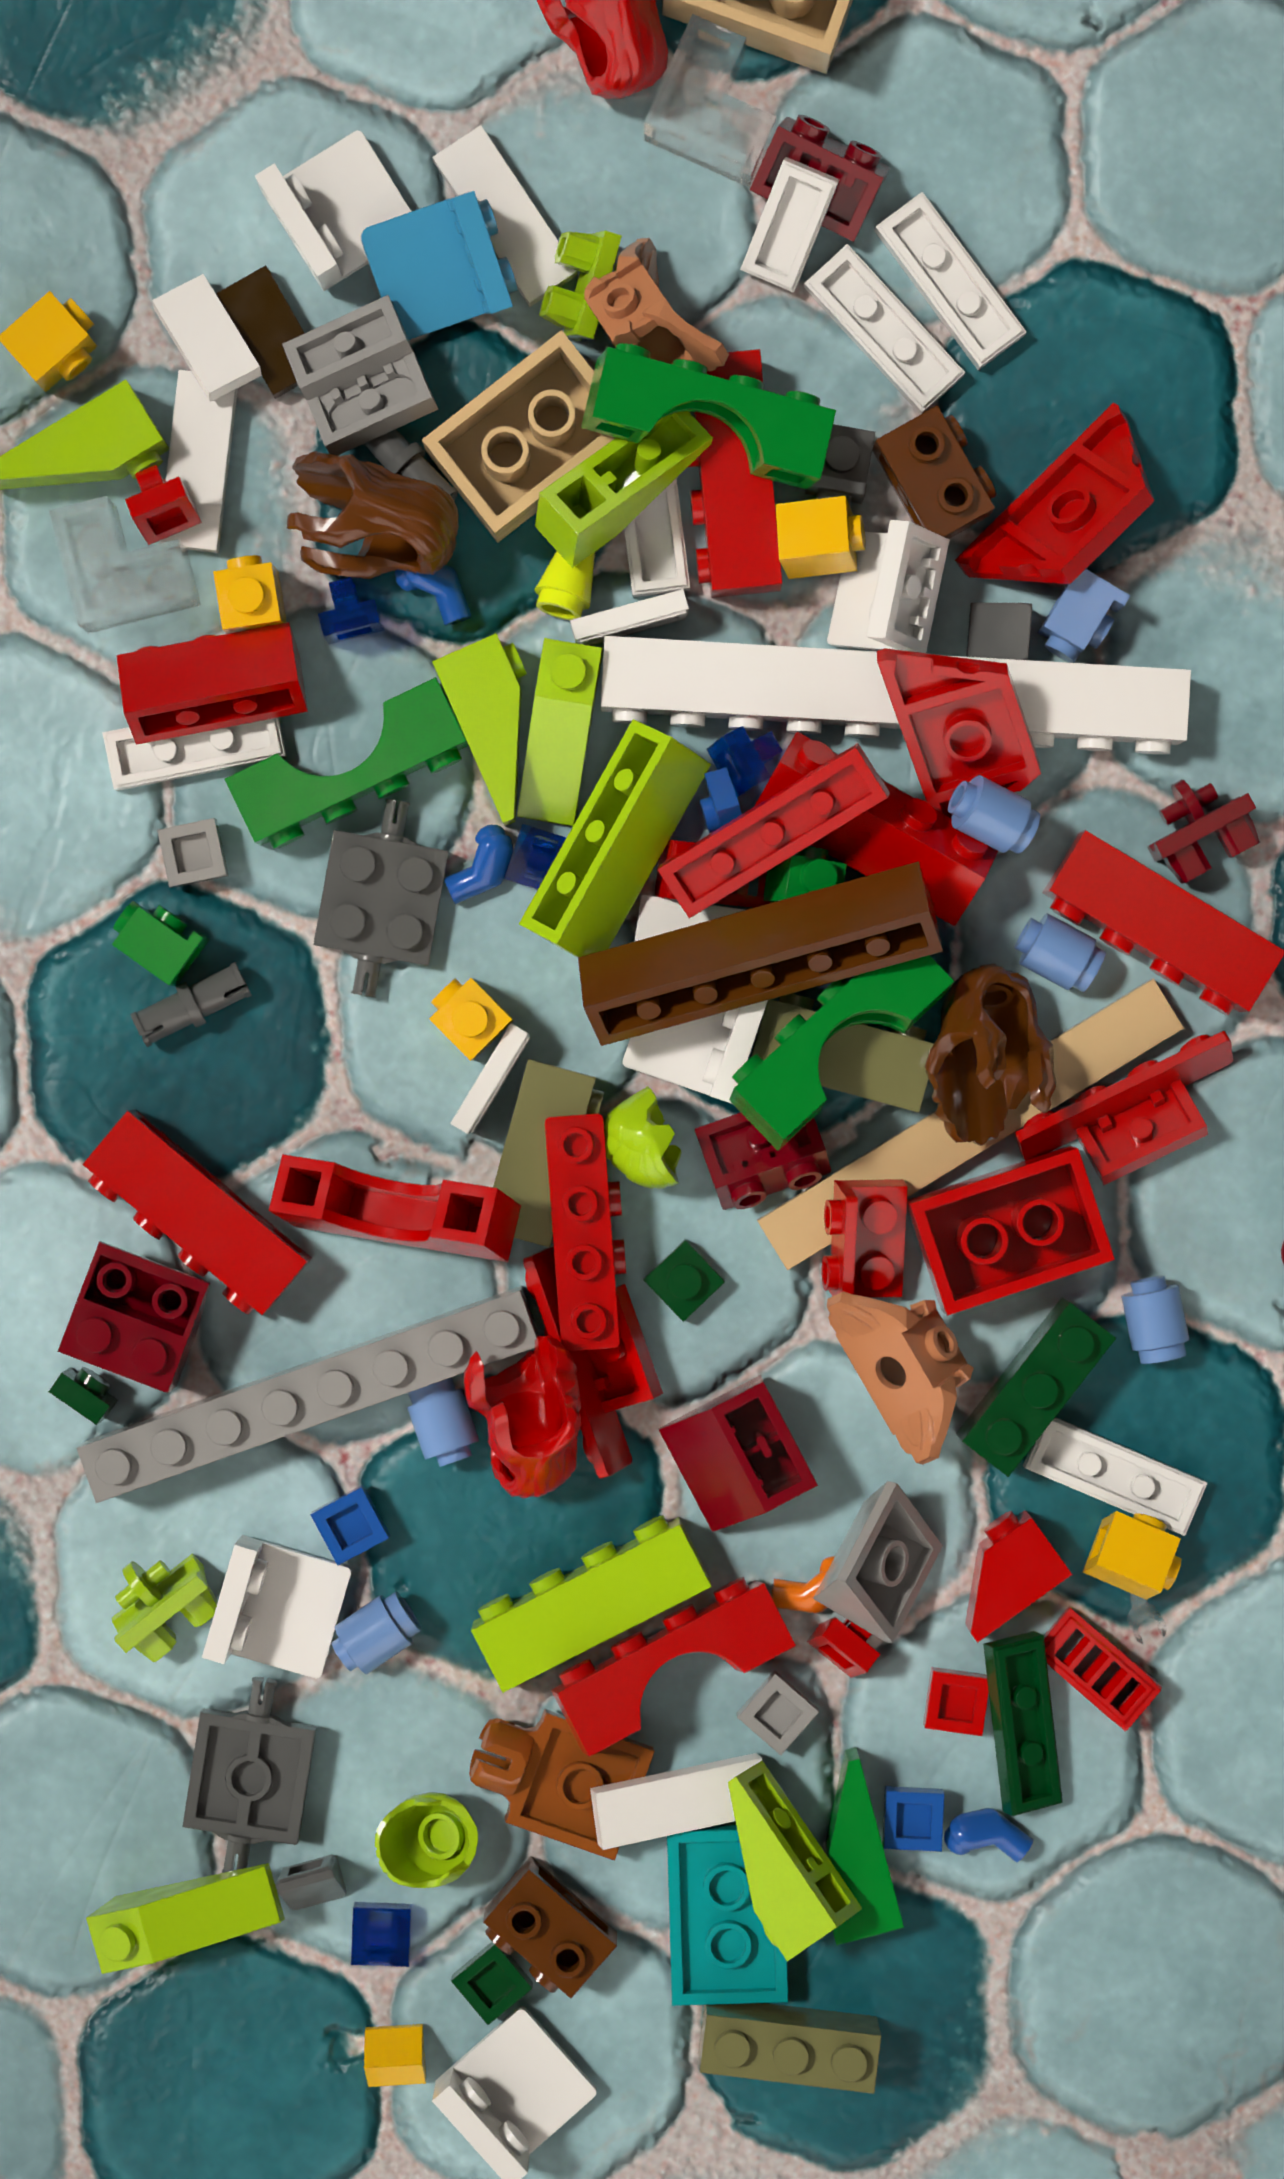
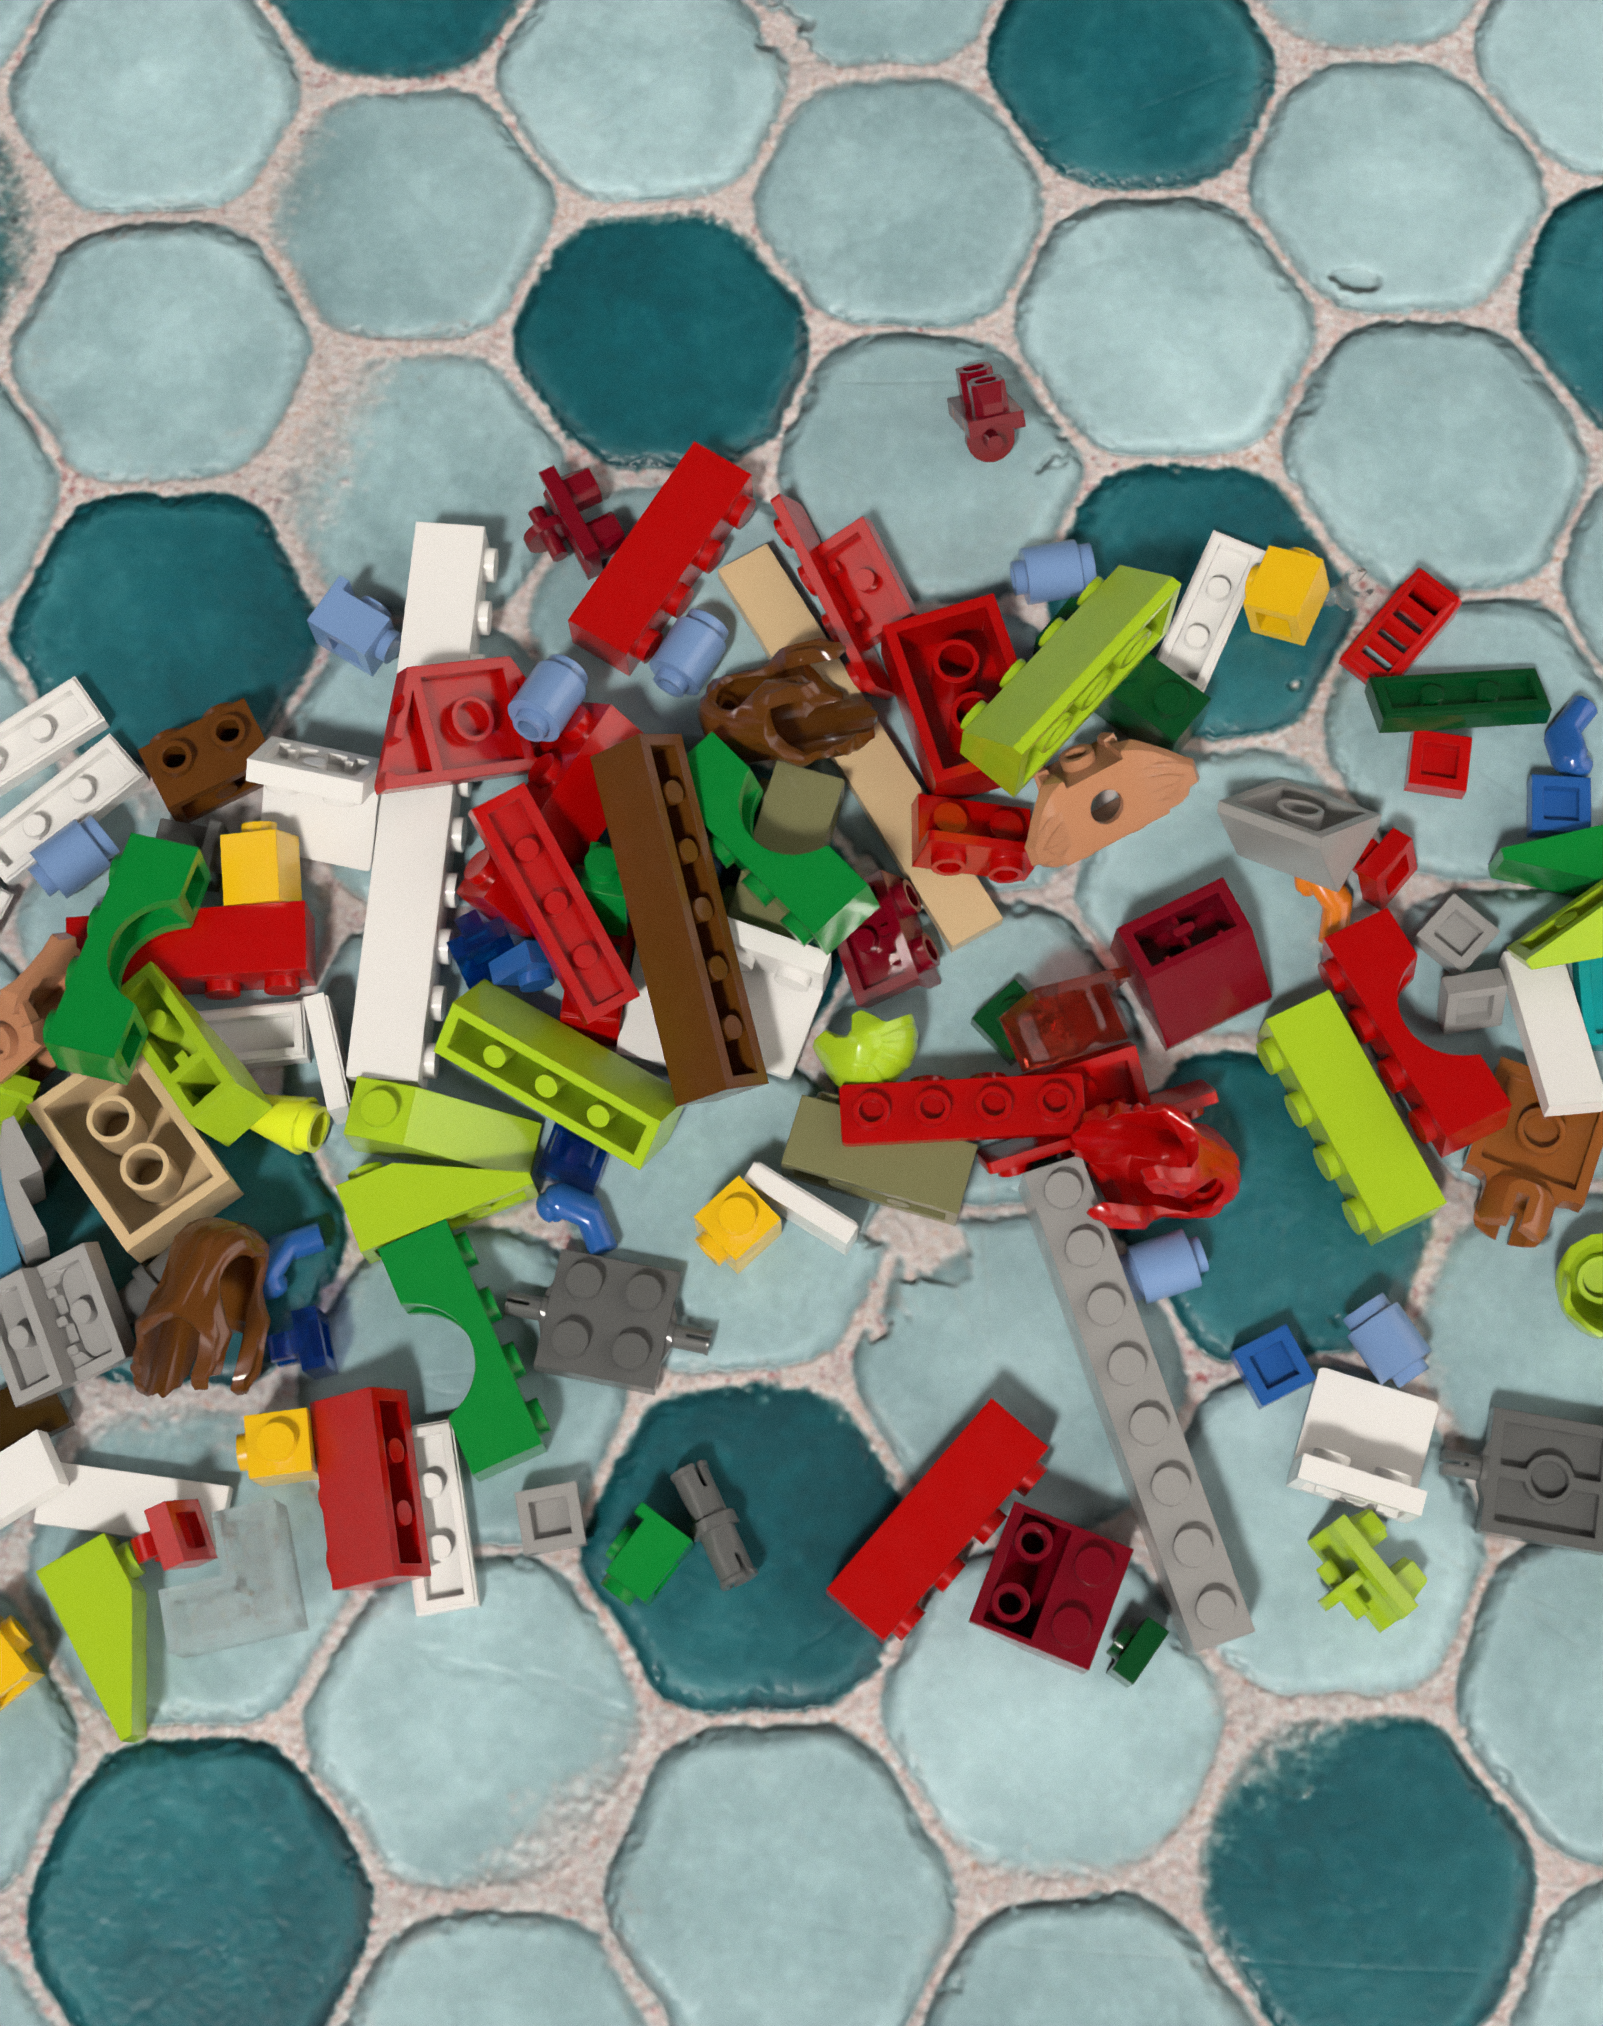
camera: 85 degrees left, 15 degrees down
red arch [268,1154,521,1262] -> none
red wing [955,402,1155,584] -> none
red slope [965,1510,1073,1643] -> none
dark grey slope [966,603,1032,660] -> none
none -> light grey slope [0,1116,51,1268]
none -> medium blue brick [28,814,120,899]
none -> lime slope [960,565,1181,797]
none -> clear red panel [999,966,1131,1072]
none -> light grey plate [1436,968,1507,1035]

